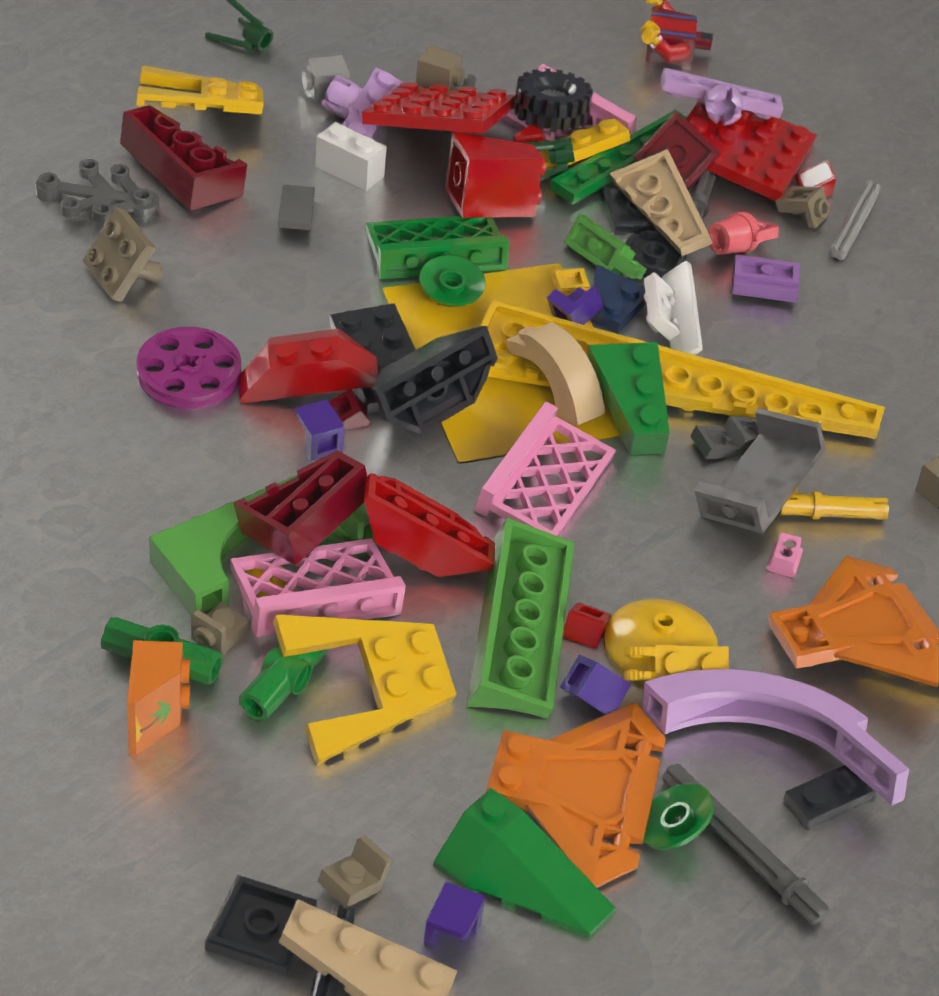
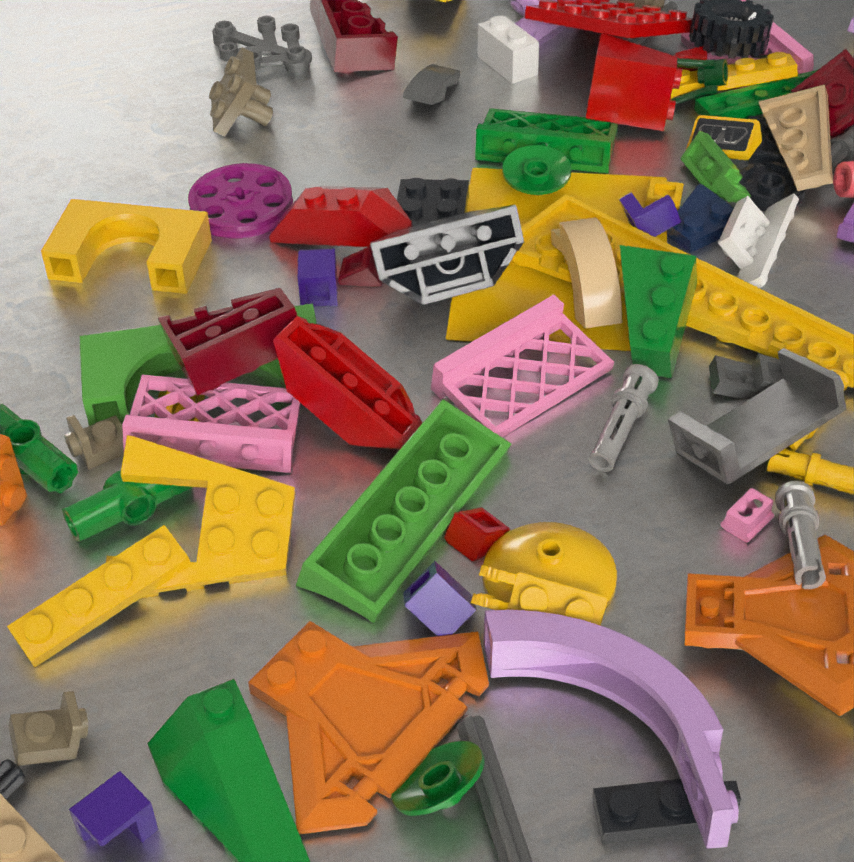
camera: 30 degrees right, 0 degrees up
none -> yellow plate [7,525,191,668]
none -> yellow arch [41,199,212,294]
none -> light grey pin [588,364,659,472]
none -> slope [686,115,762,160]
none -> light grey pin [775,481,826,589]

